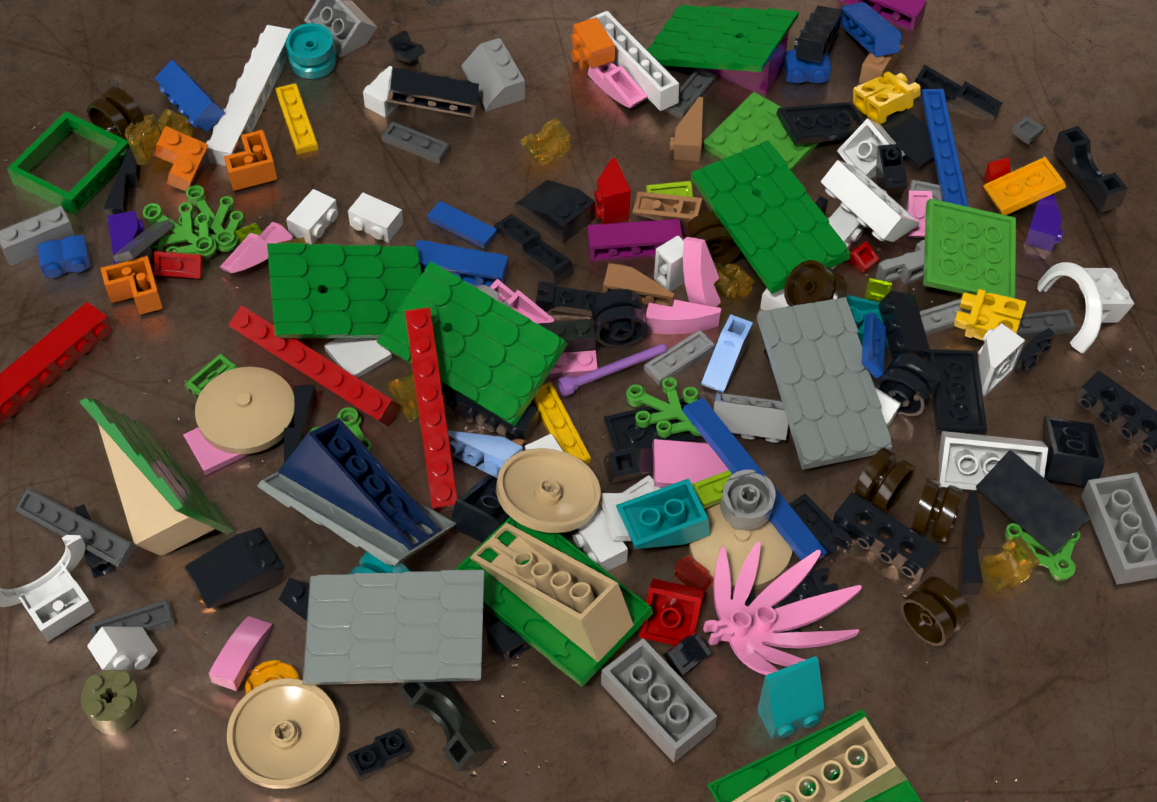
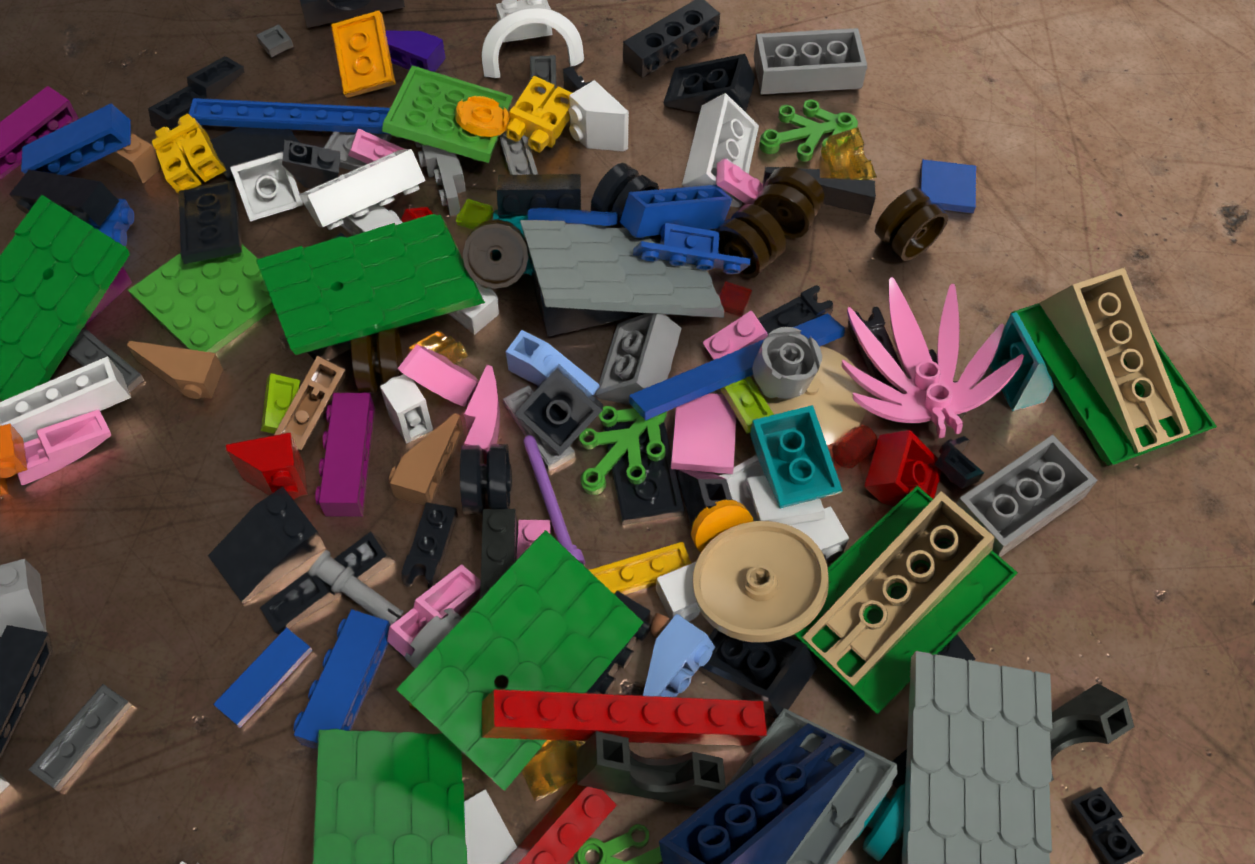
camera: 85 degrees left, 5 degrees up
white brick [348,193,403,243] -> none
clear yellow cylinder [519,117,571,166] -> none
black brick [833,492,940,582] -> none
black tile [927,349,987,436] -> none
black tile [976,449,1090,556] -> none
red slope [984,157,1011,183] -> none
none -> light grey pin [308,550,404,626]
none -> light orange tile [455,96,510,137]
none -> black slope [515,364,603,455]
none -> pearl dark grey arch [577,731,726,808]
none -> blue brick [620,185,733,238]
none -> blue bracket [633,223,750,274]
none -> light orange tile [691,500,754,553]
none -> bright pink plate [702,310,768,360]
none -> bright pink plate [716,158,763,204]
none -> clear red tile [719,281,753,317]
none -> blue tile [920,159,976,213]

